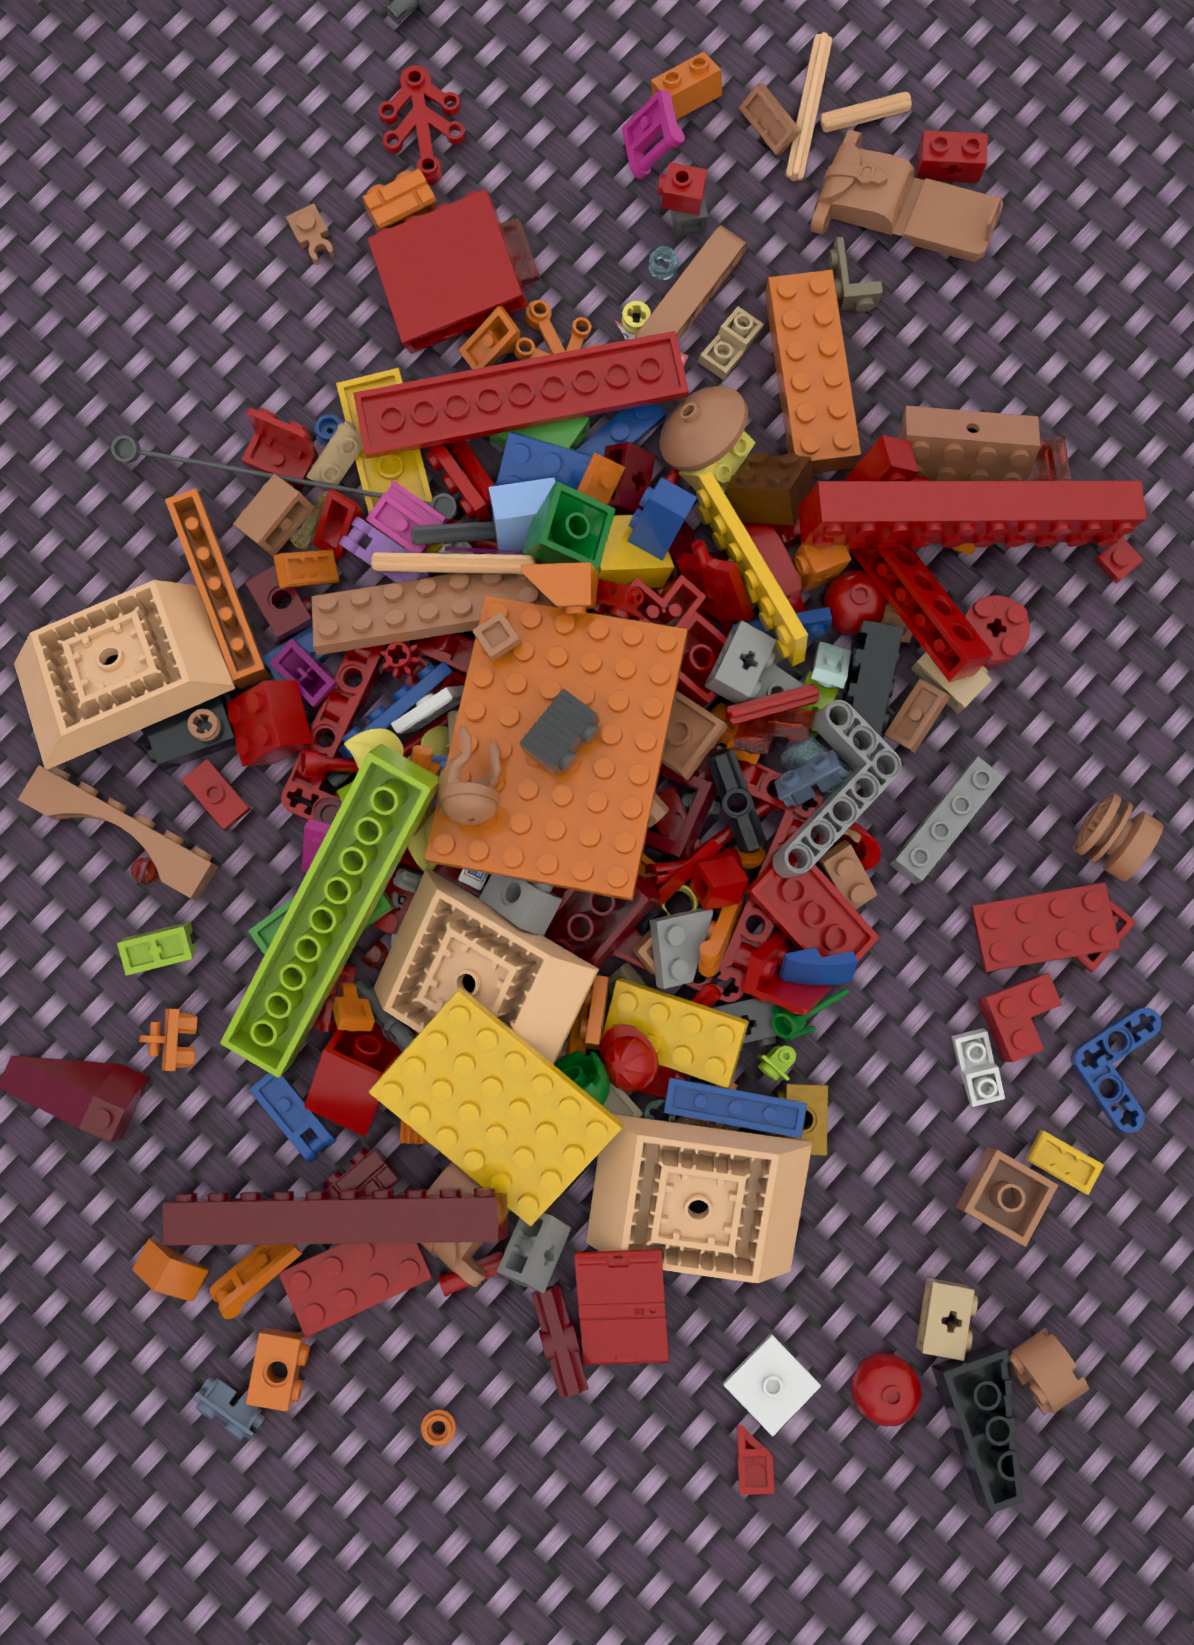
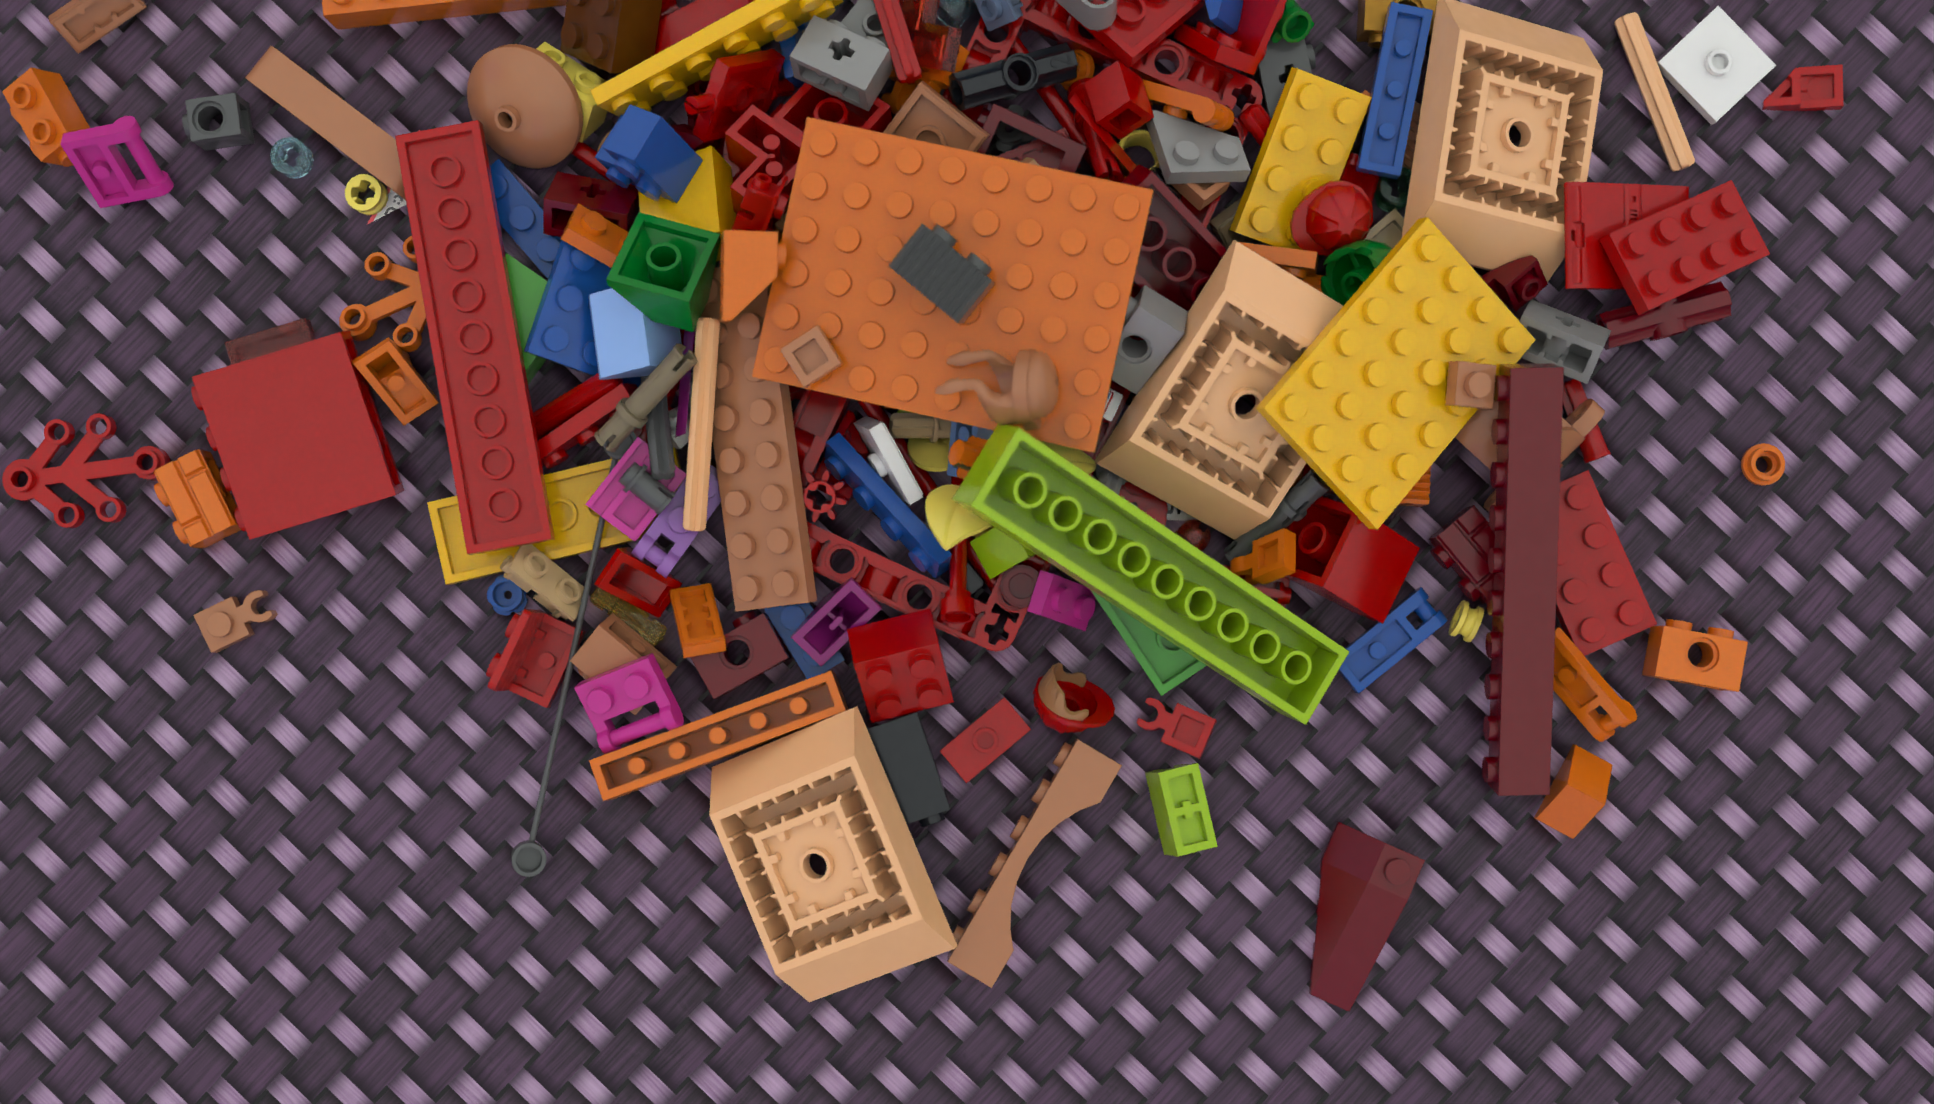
camera: 85 degrees left, 5 degrees up
clear red hinge [131,857,159,885] -> none
orange hips [139,1009,197,1071] -> none
nougat bush [187,709,221,742] -> none
sand blue hinge [194,1377,266,1441] -> none
red brick [657,162,708,216] -> none
tan slope [698,306,764,380] -> none
lime hinge [755,1046,796,1081] -> none
none -> dark pink plate [574,653,684,754]
none -> dark tan pin [594,343,697,452]
none -> dark grey pin [618,462,675,515]
none -> red piece [1033,662,1115,734]
none -> red plate [1136,698,1217,760]
none -> nougat plate [1445,361,1496,409]
none -> light yellow bush [1448,600,1484,643]
none -> dark red slope [1481,255,1548,312]
none -> red plate [1600,180,1770,316]
none -> light nougat axle [1614,12,1695,172]

